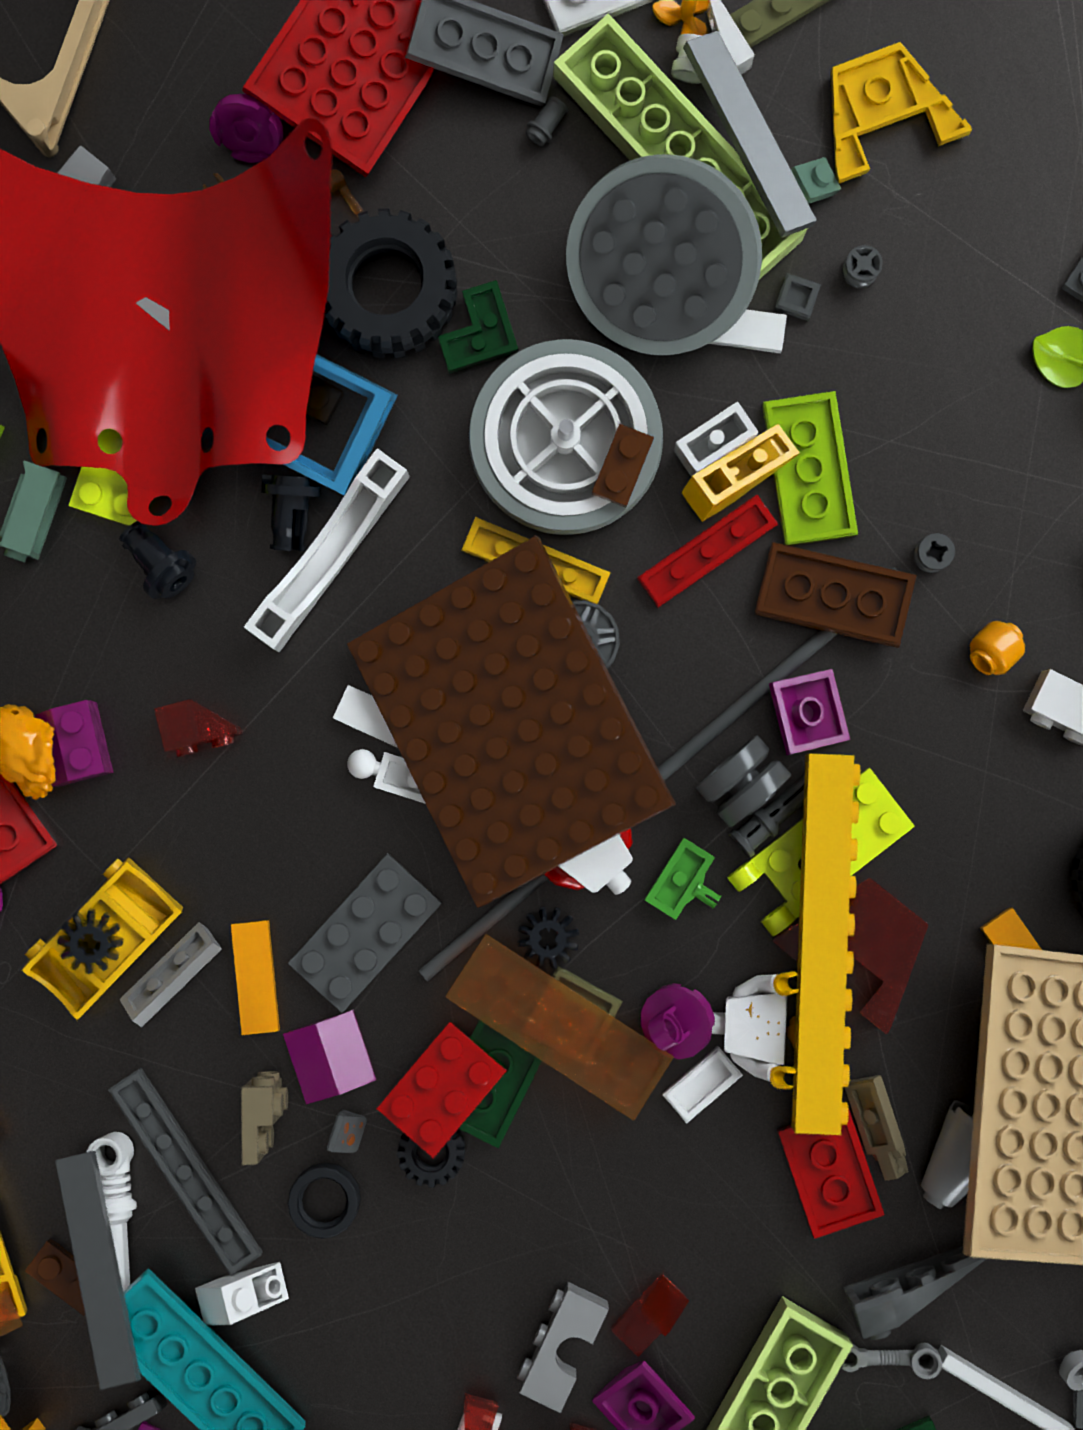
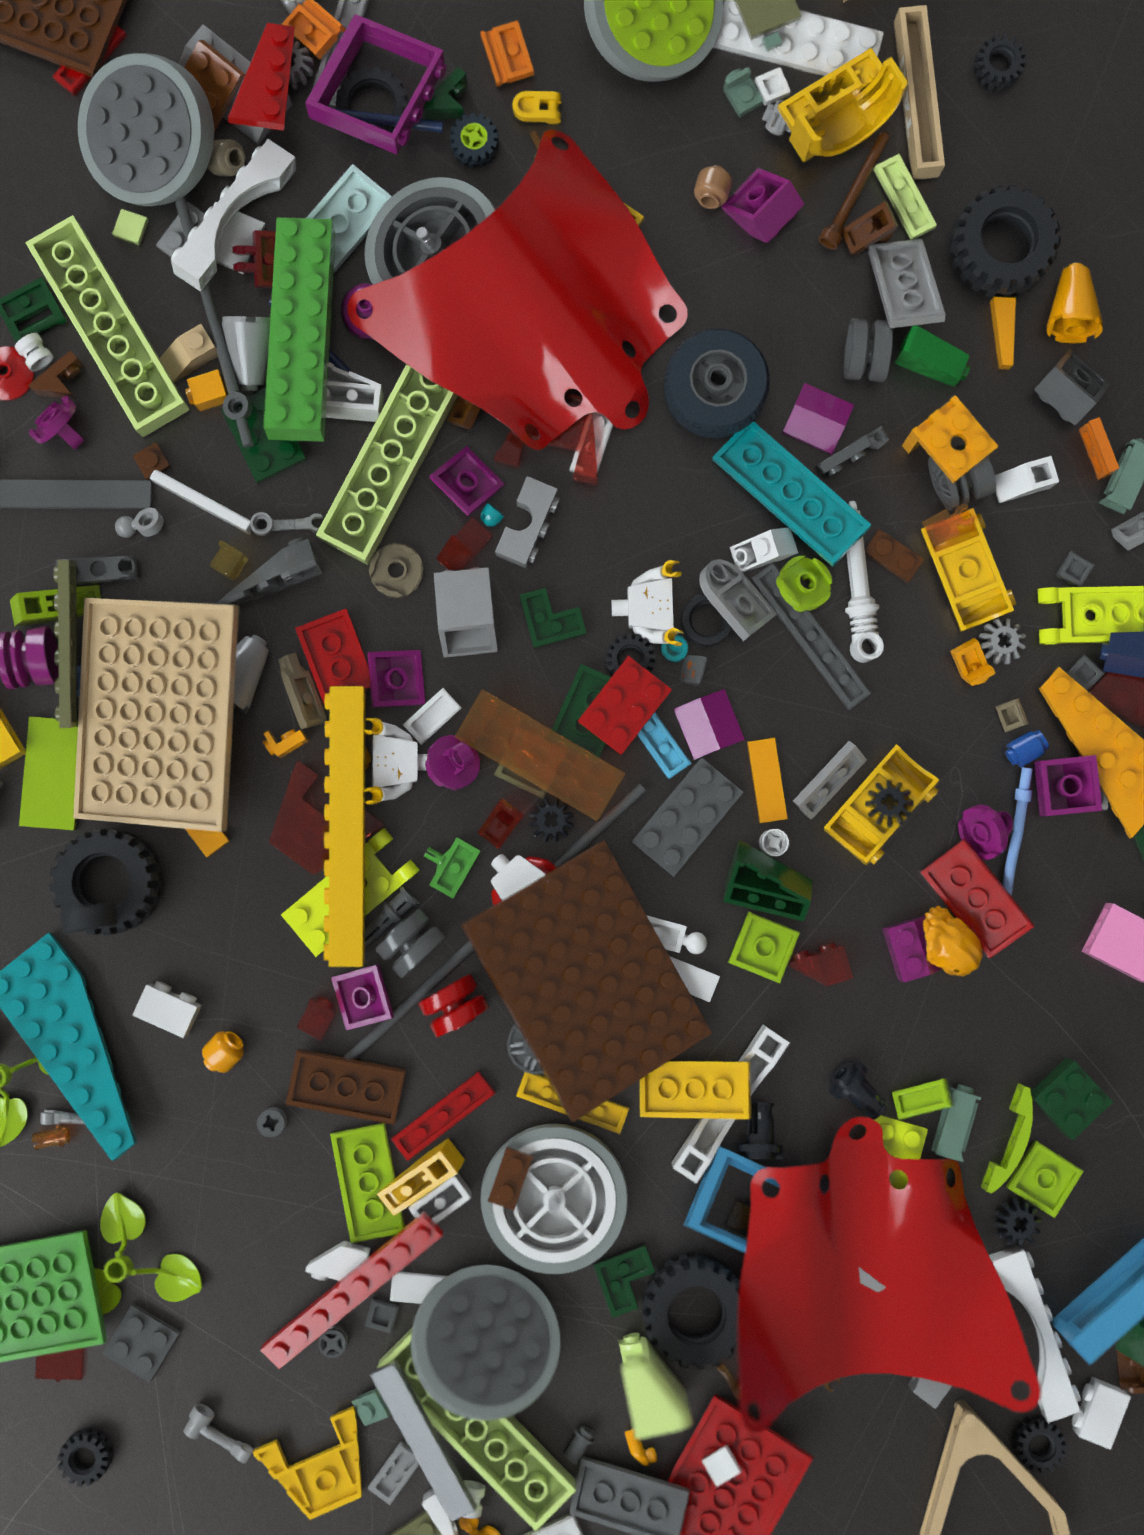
camera: 170 degrees right, 0 degrees up
dark grey tile [55,1151,141,1390] -> none
magenta tile [209,93,283,163] -> none
dark tan plate [241,1071,288,1165] -> none
none -> light grey brick [183,1403,254,1464]
none -> clear yellow panel [209,539,248,581]
none -> plate [260,1212,443,1369]
none -> light orange bracket [263,729,309,758]
none -> clear red bracket [296,996,338,1041]
none -> white slope [305,1241,371,1282]
none -> magenta slope [367,650,425,708]
none -> light grey plate [368,1440,419,1505]
none -> dark tan tile [369,543,424,598]
none -> red wheel [418,973,490,1038]
none -> light grey slope [434,567,498,658]
none -> clear red slope [477,798,525,849]
none -> teal hinge [480,503,505,527]
none -> dark green plate [519,588,587,649]
none -> white torso [611,560,684,647]
none -> yellowish green windscreen [619,1333,693,1439]
none -> light orange arm [624,1429,658,1466]
none -> medium azure tile [637,712,691,779]
none -> yellow plate [640,1061,751,1119]
none -> teal tile [661,634,688,662]
none -> light grey tile [699,559,777,641]
none -> white tile [702,1445,742,1486]
none -> dark green wedge [723,840,813,922]
none -> lime plate [728,911,800,983]
none -> white wheel [759,829,789,856]
none -> lime plate [776,556,832,612]
none -> lime tile [892,1079,953,1120]

